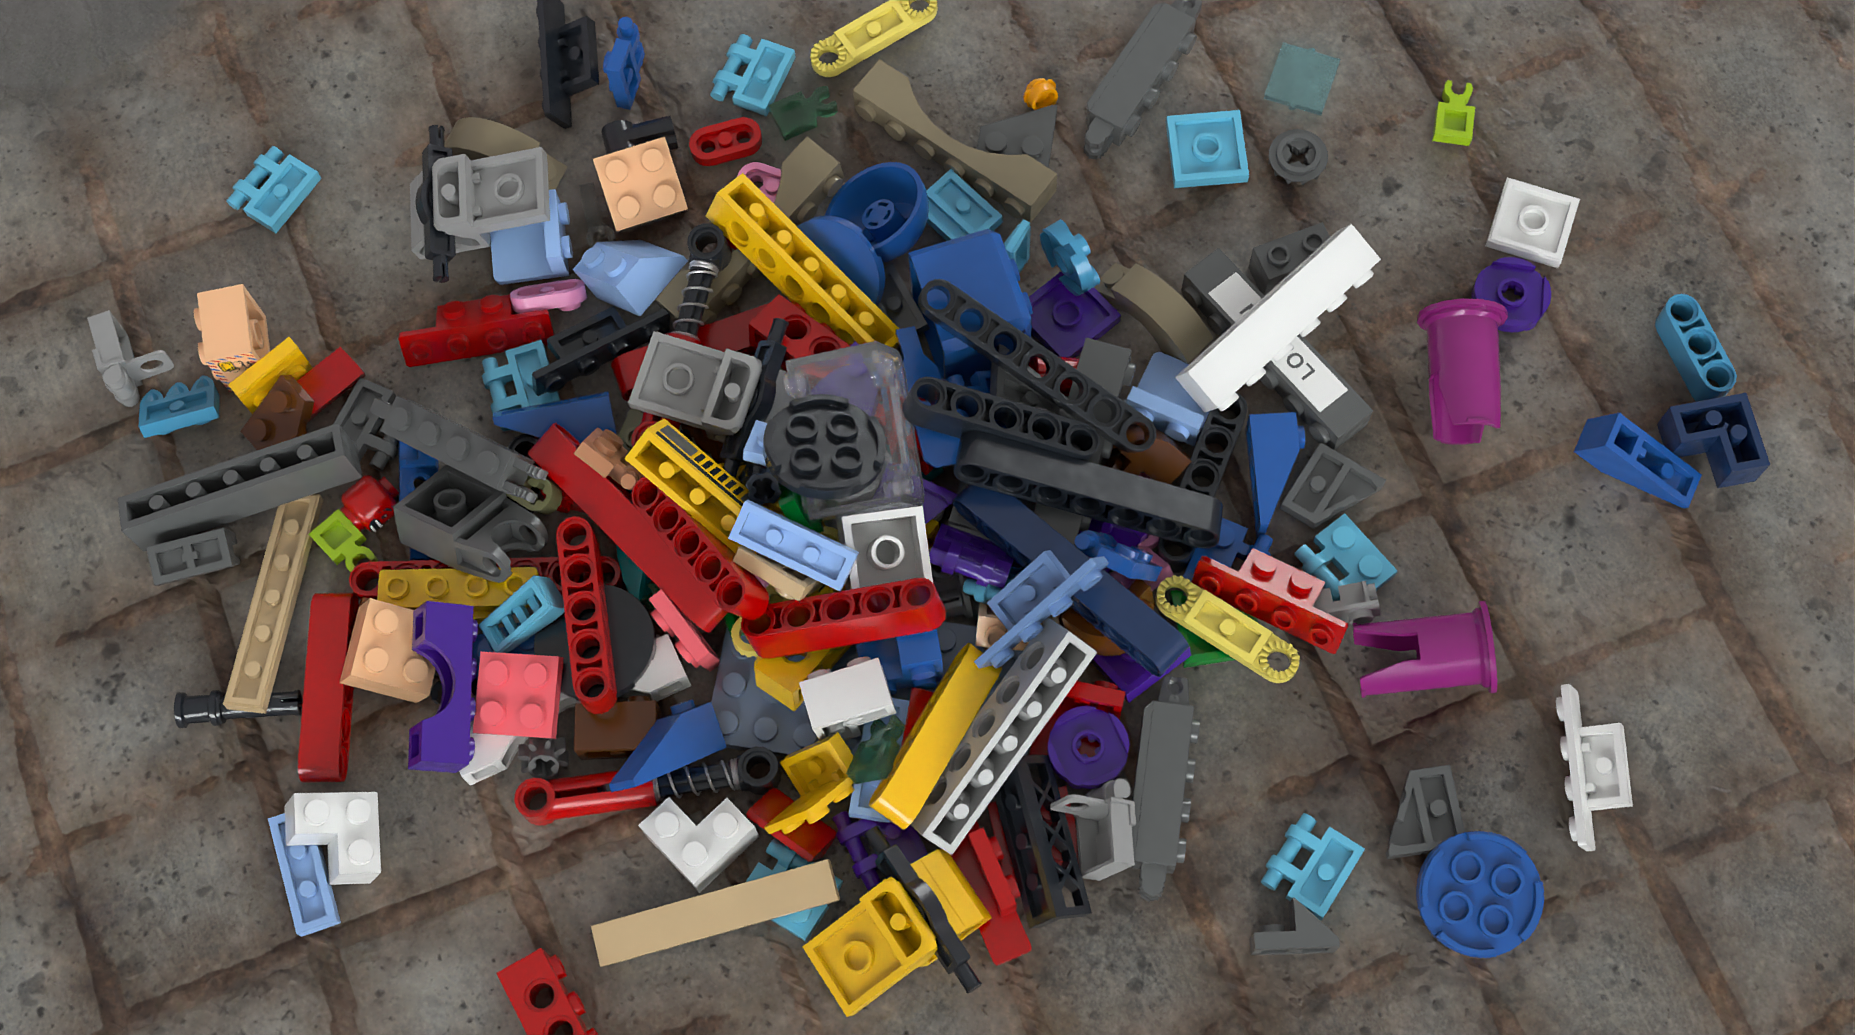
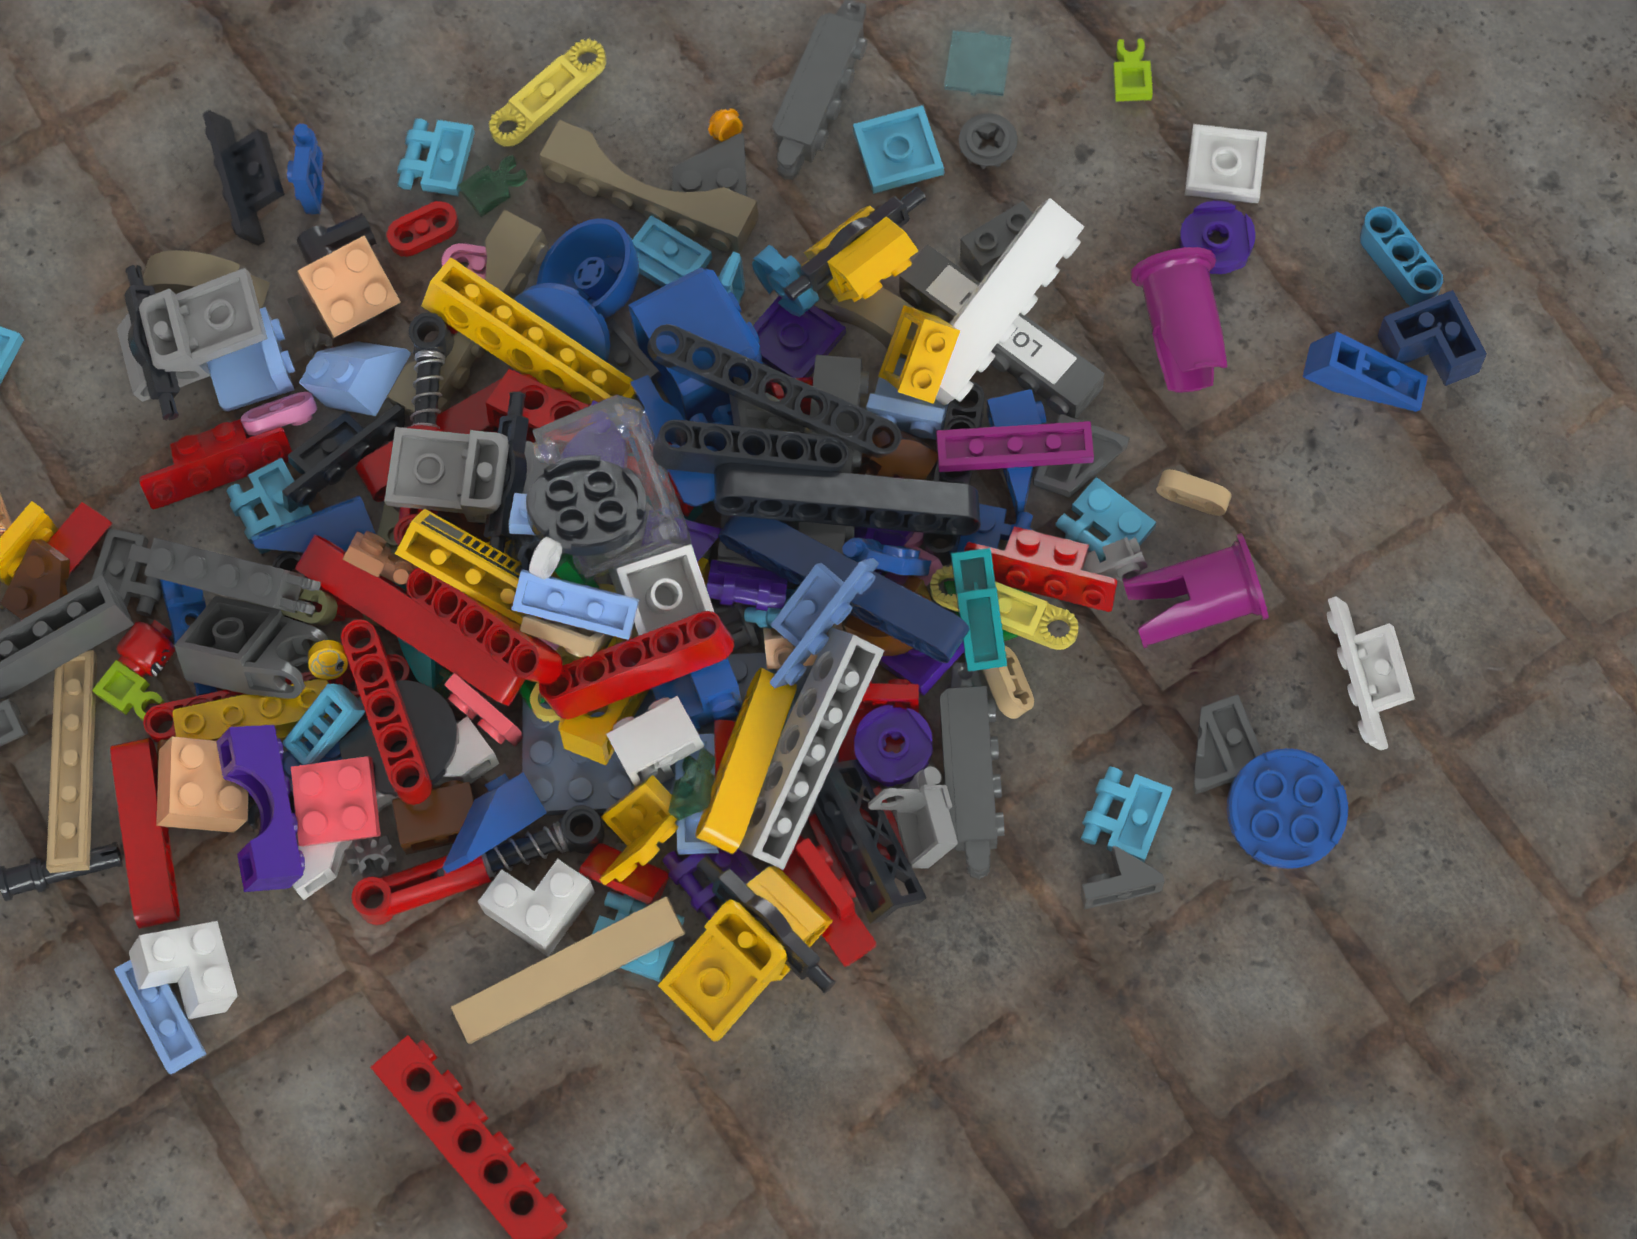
camera: 10 degrees left, 0 degrees up
none -> yellow tile [308,640,348,680]
none -> white tile [529,537,562,580]
none -> yellow piece [783,187,926,302]
none -> yellow window [878,305,960,404]
none -> magenta plate [936,421,1094,472]
none -> teal slope [950,548,1007,672]
none -> tan beam [983,645,1034,719]
none -> tan beam [1156,469,1231,516]

